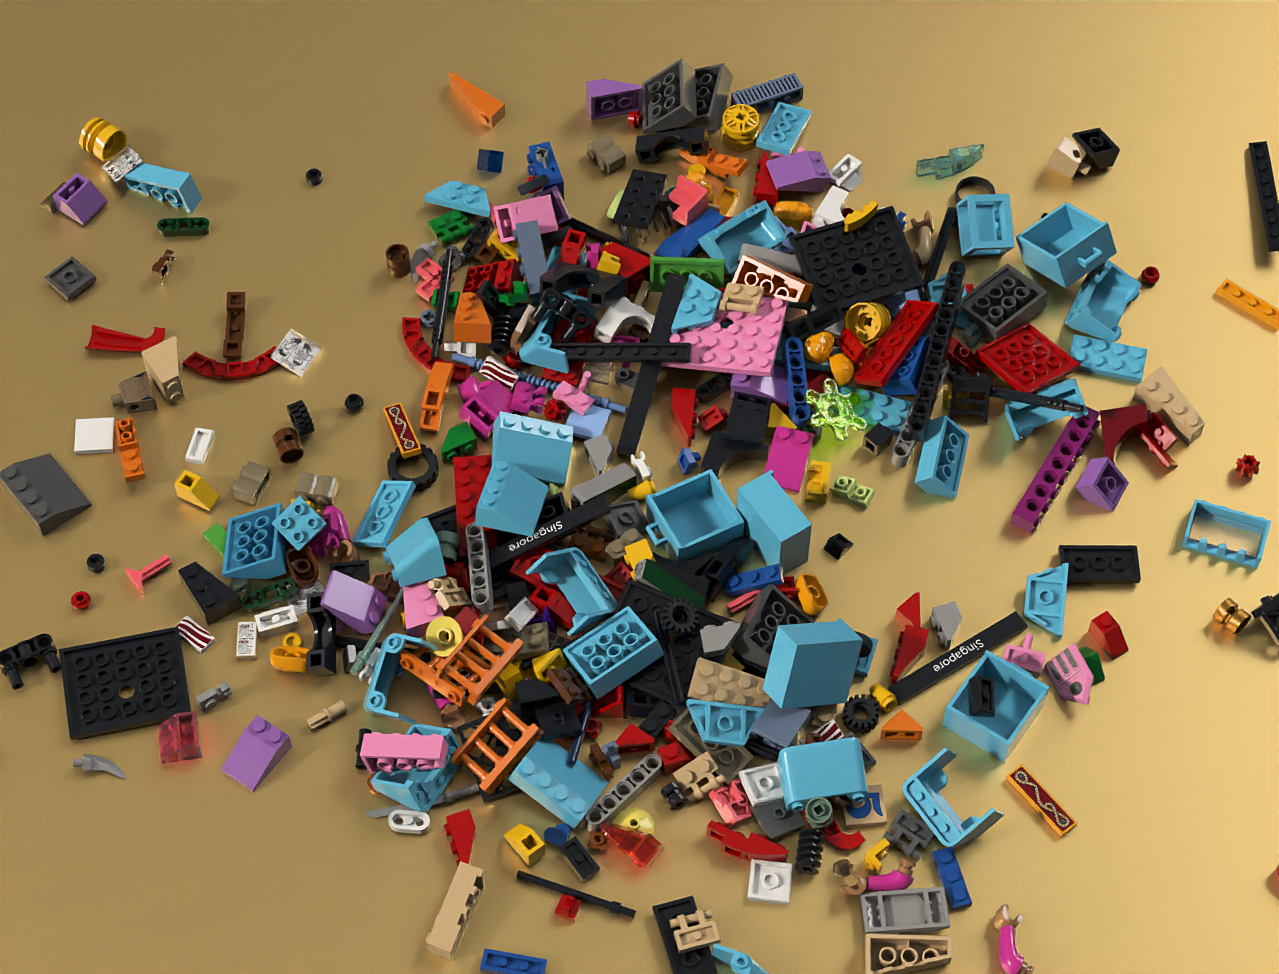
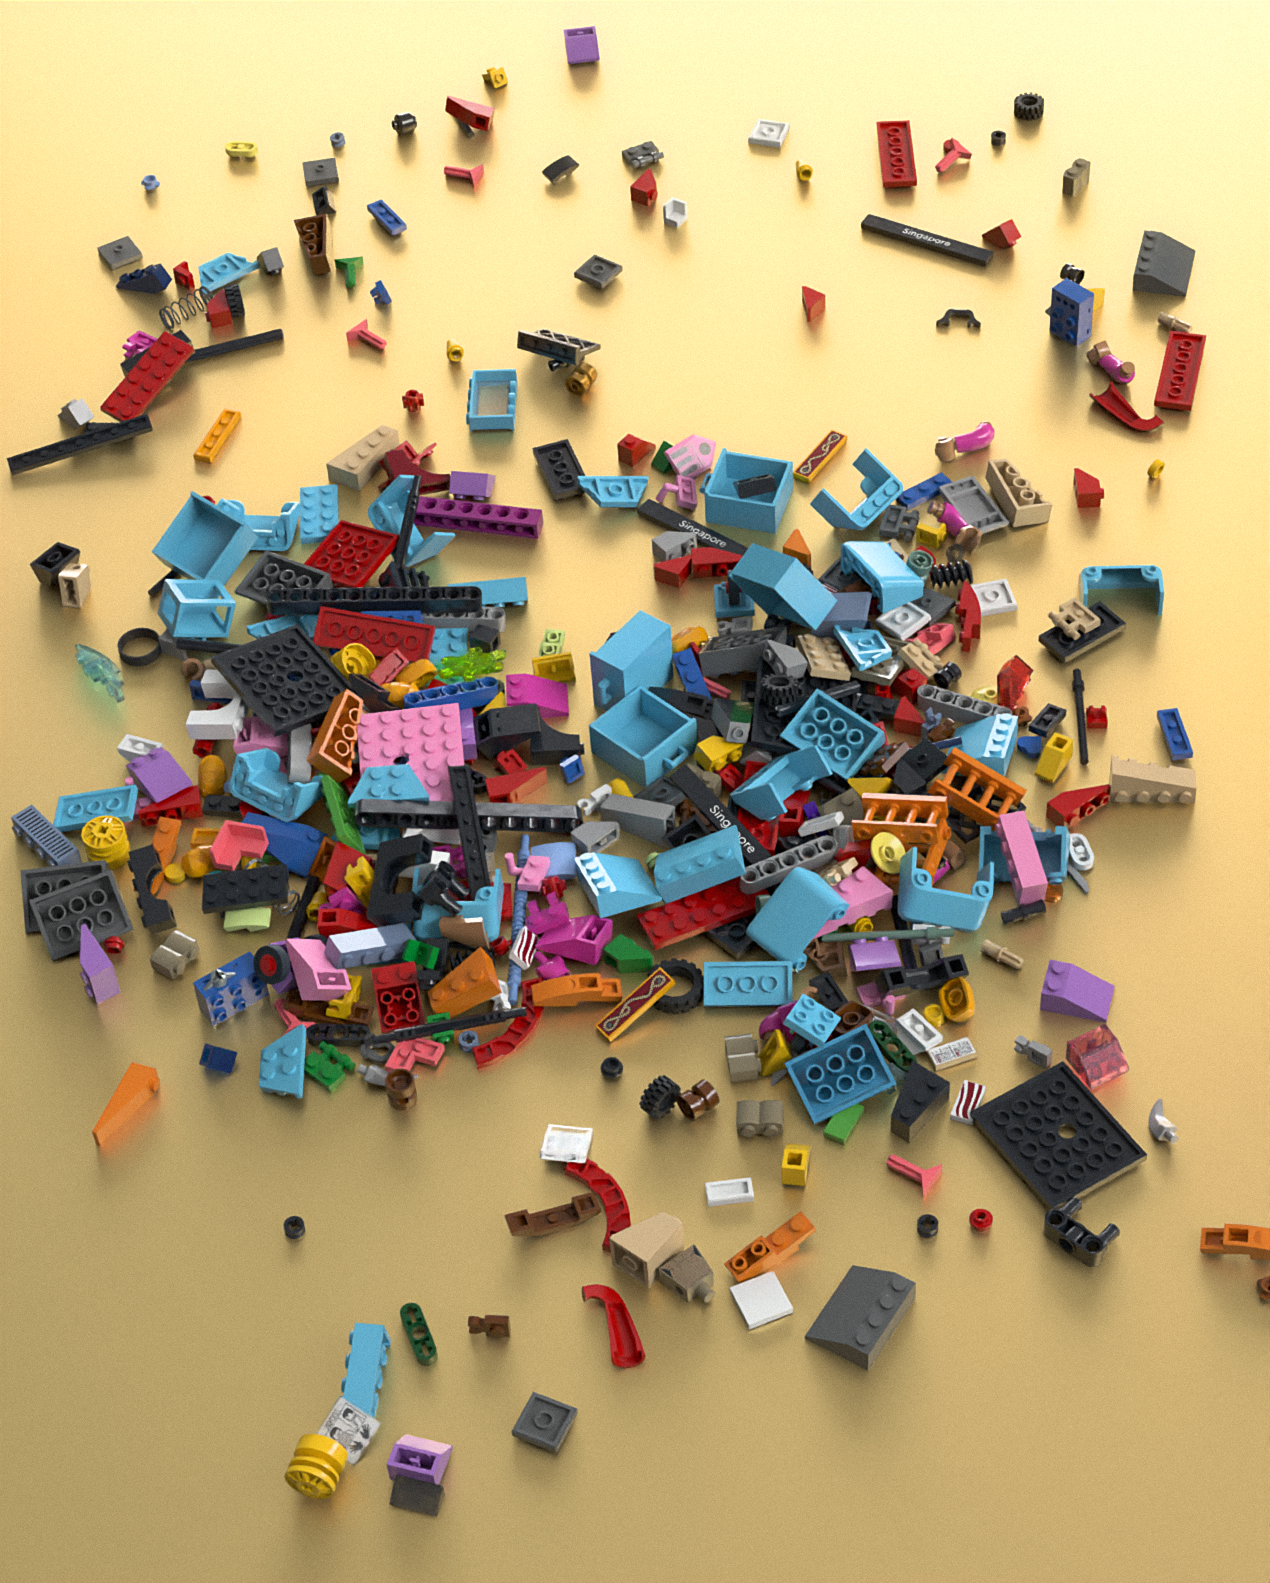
camera: 105 degrees left, 10 degrees down
tan plate [719,283,764,315] -> none
yellow slope [844,199,878,232] -> none

